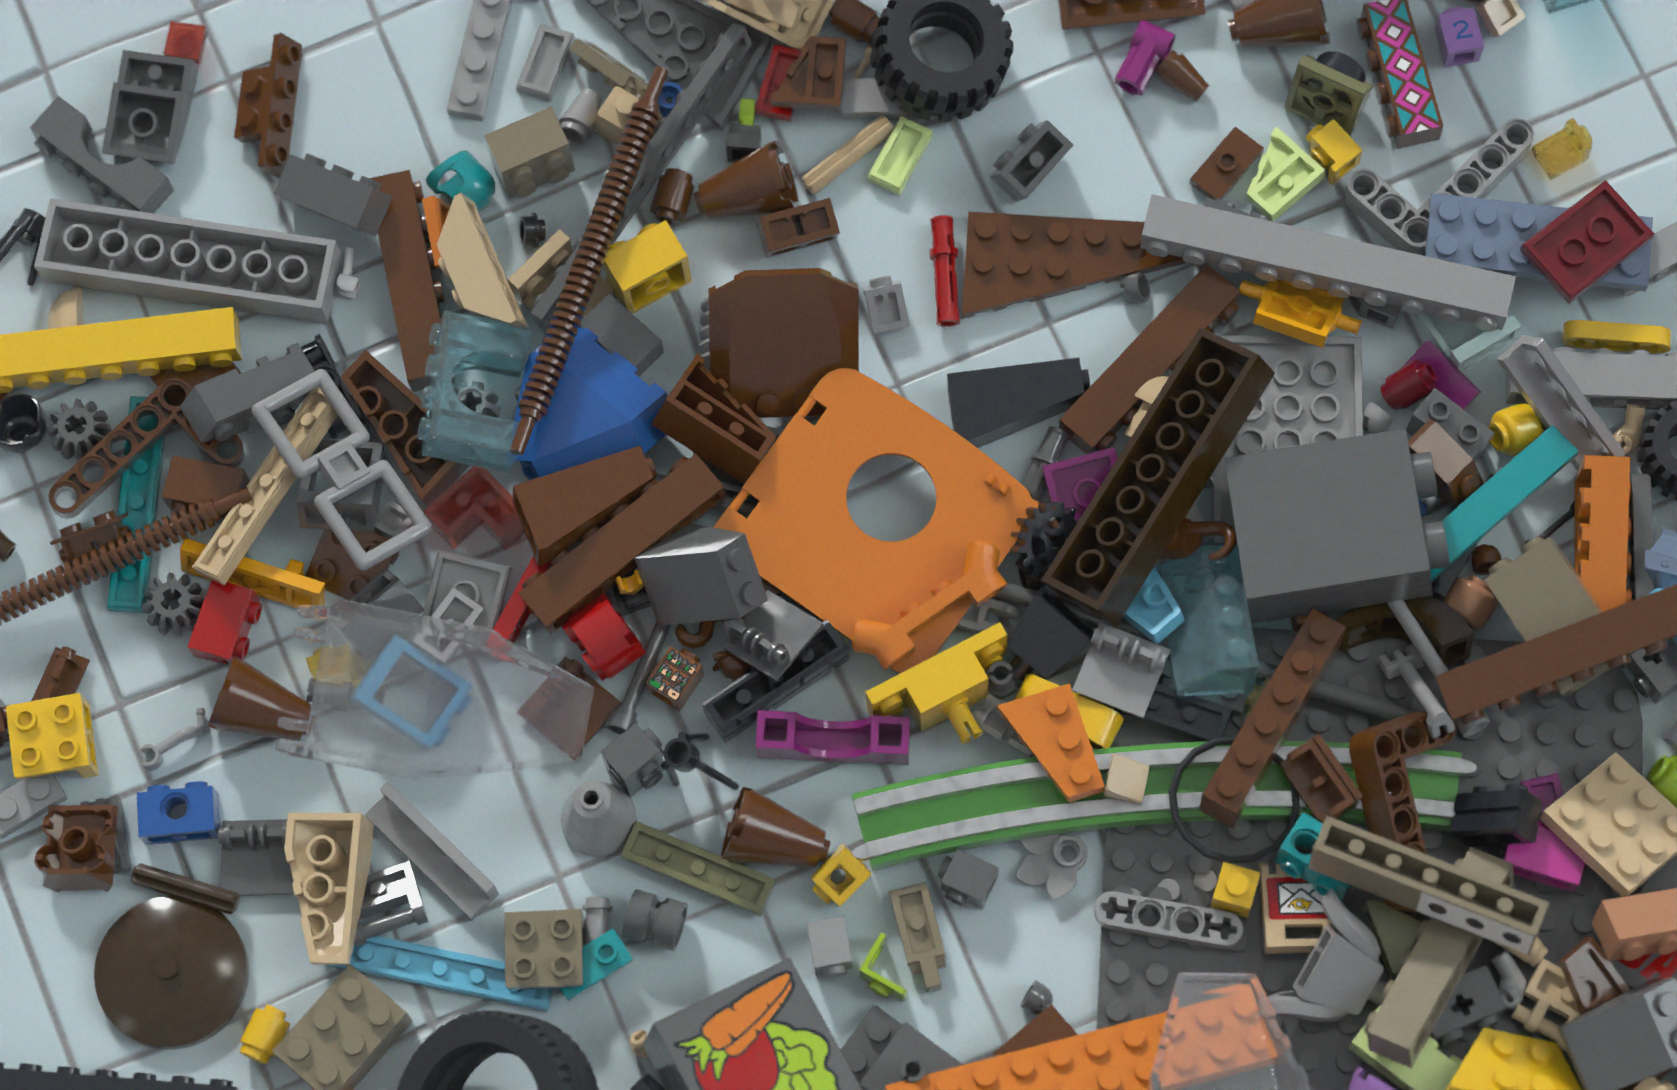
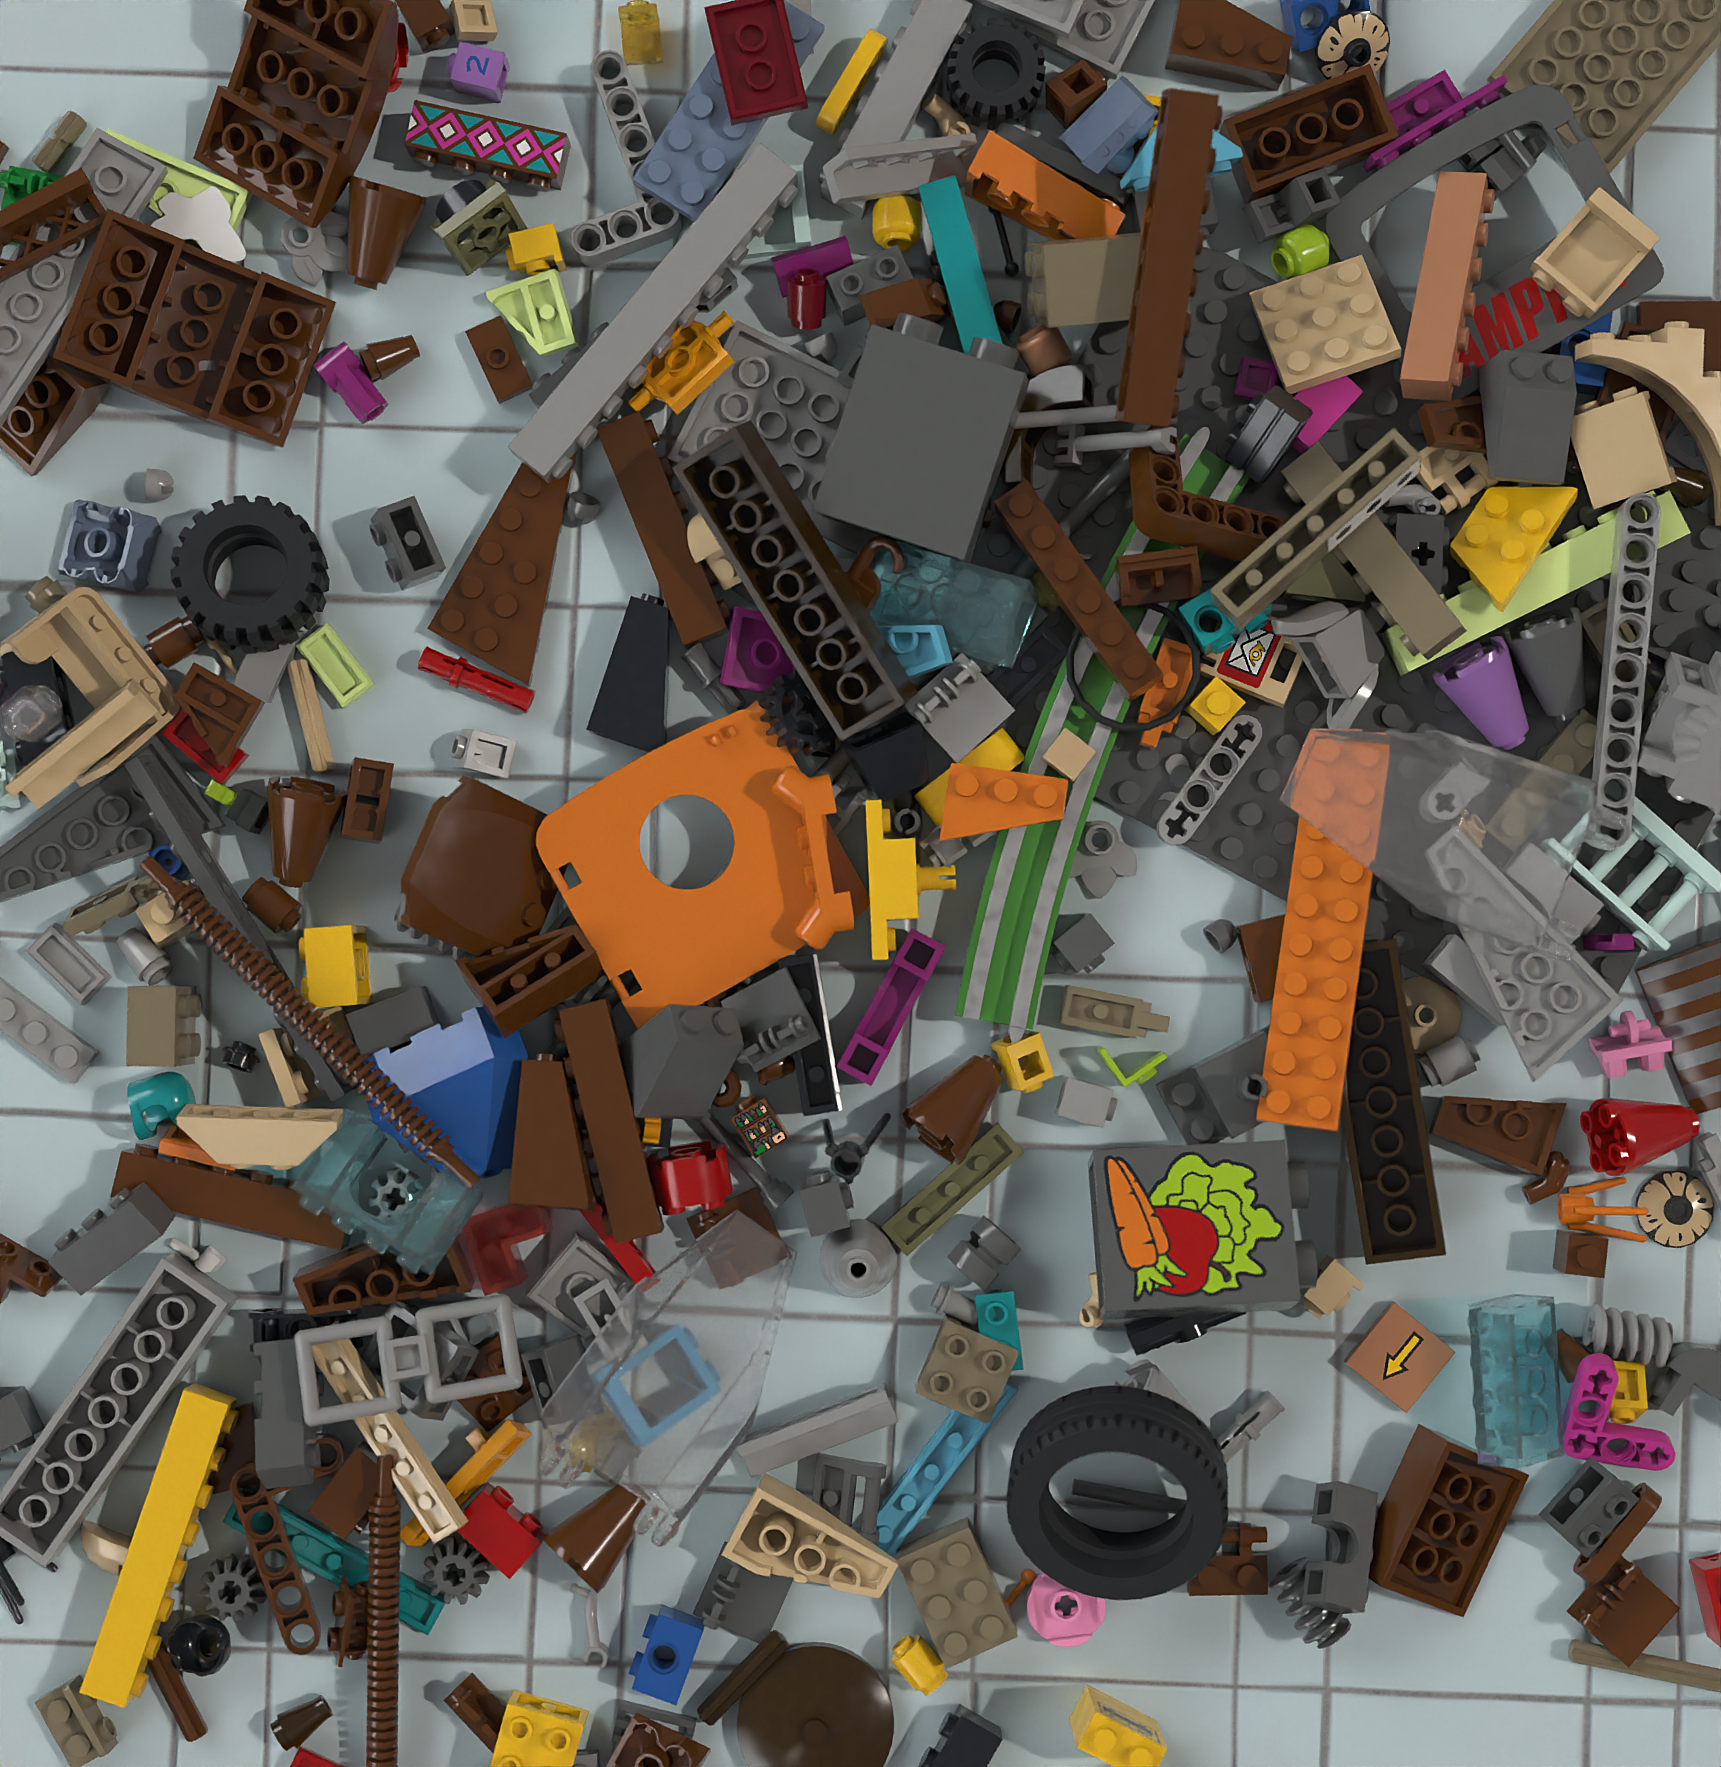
camera: 70 degrees left, 15 degrees up
none -> orange hinge [1137,637,1201,750]

